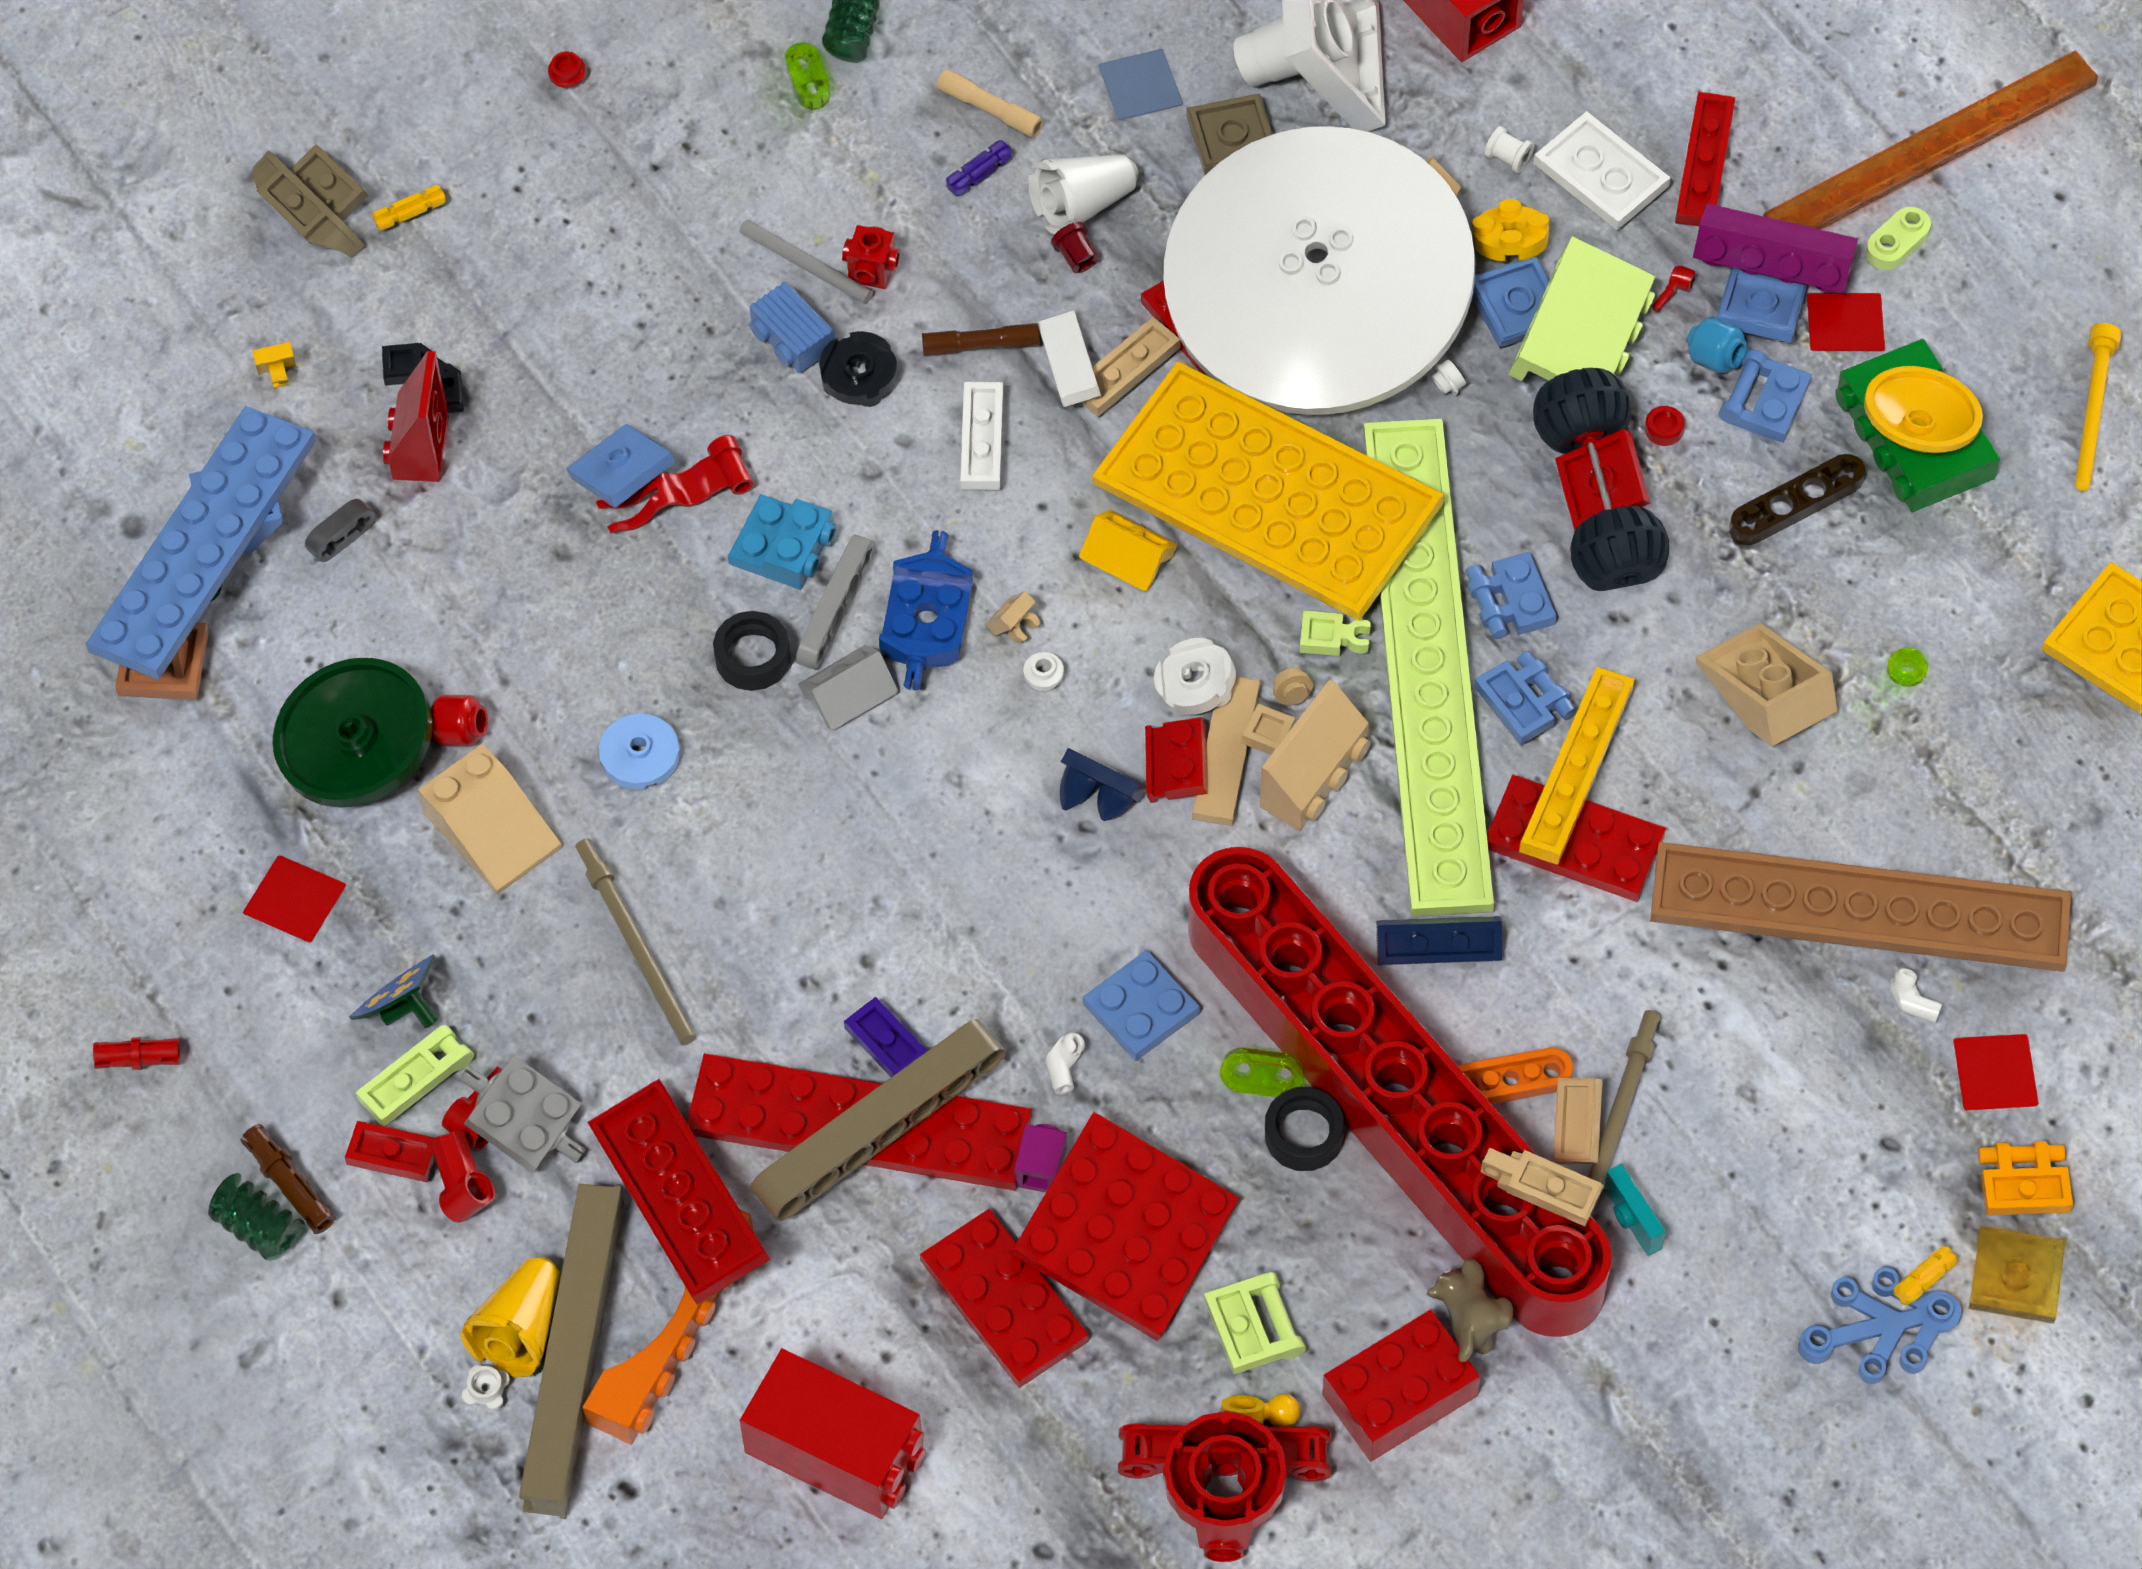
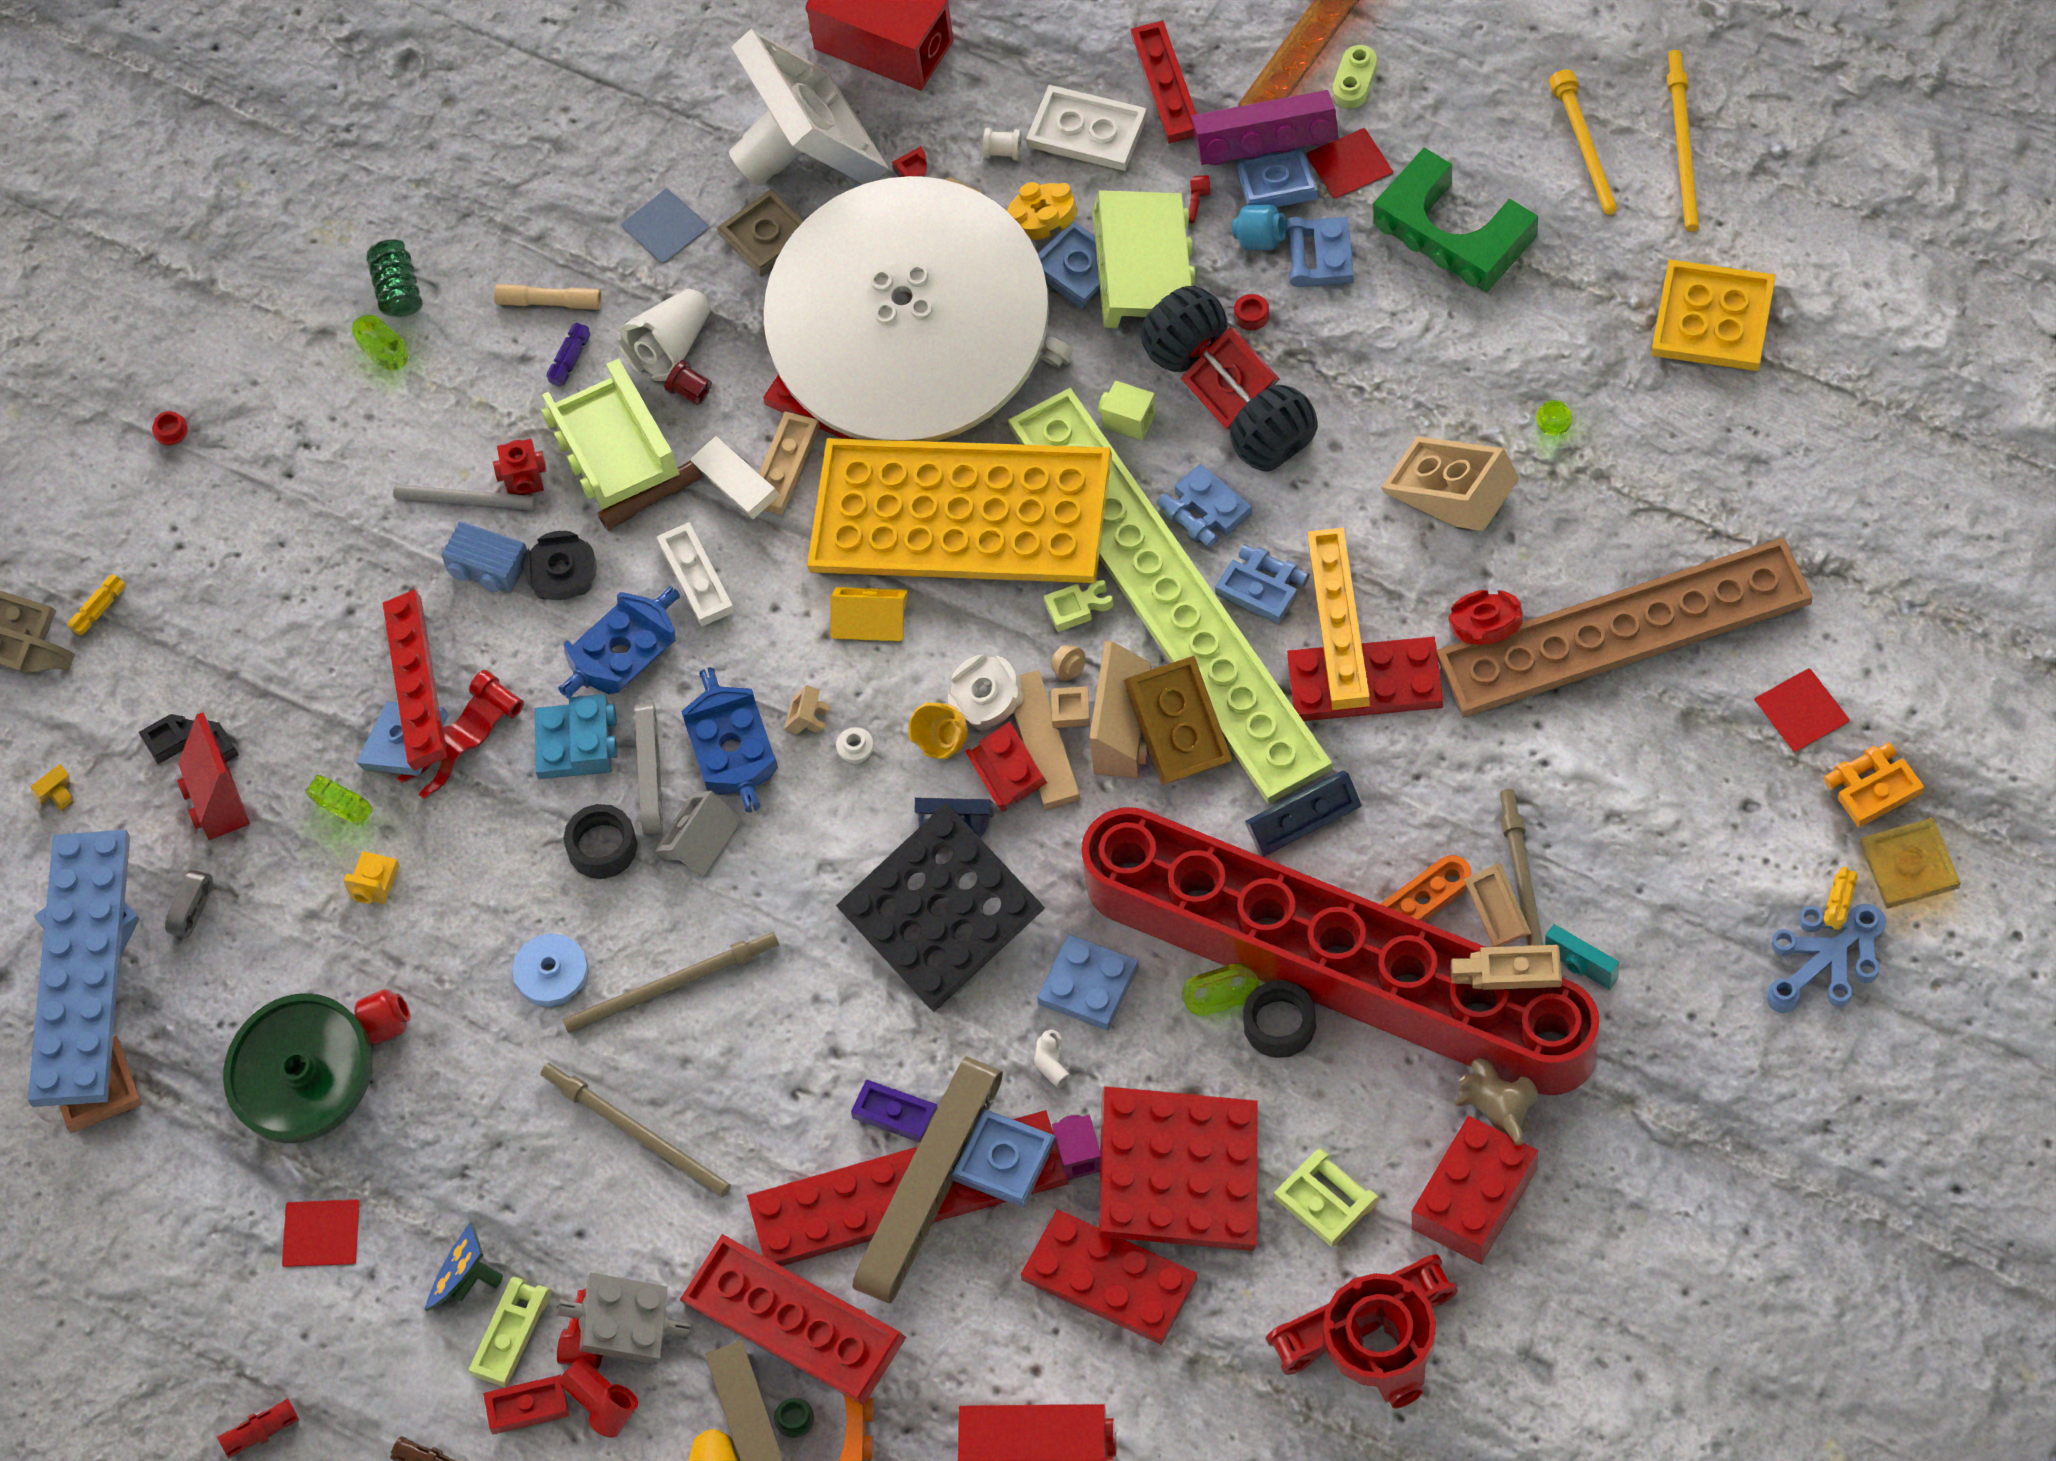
camera: 20 degrees left, 0 degrees up
tan slope [418,743,562,895] -> none
yellow plate [1221,1394,1301,1427] -> none
dark brown beam [1729,454,1865,545] -> none
yellow dish [1864,366,1983,453] -> none
white arm [1890,968,1942,1023] -> none
none -> clear neon green beam [305,775,373,826]
none -> yellow bracket [343,851,400,905]
none -> red plate [382,589,447,771]
none -> yellowish green panel [541,358,680,510]
none -> blue plate [558,586,680,699]
none -> dark tan bar [562,932,779,1033]
none -> dark green plate [774,1398,814,1438]
none -> black piece [836,802,1045,1012]
none -> red tile [892,146,927,177]
none -> yellow hair [908,702,968,759]
none -> medium blue plate [952,1109,1056,1208]
none -> yellowish green brick [1098,380,1157,441]
none -> pearl gold plate [1124,656,1232,785]
none -> red tile [1448,590,1523,645]

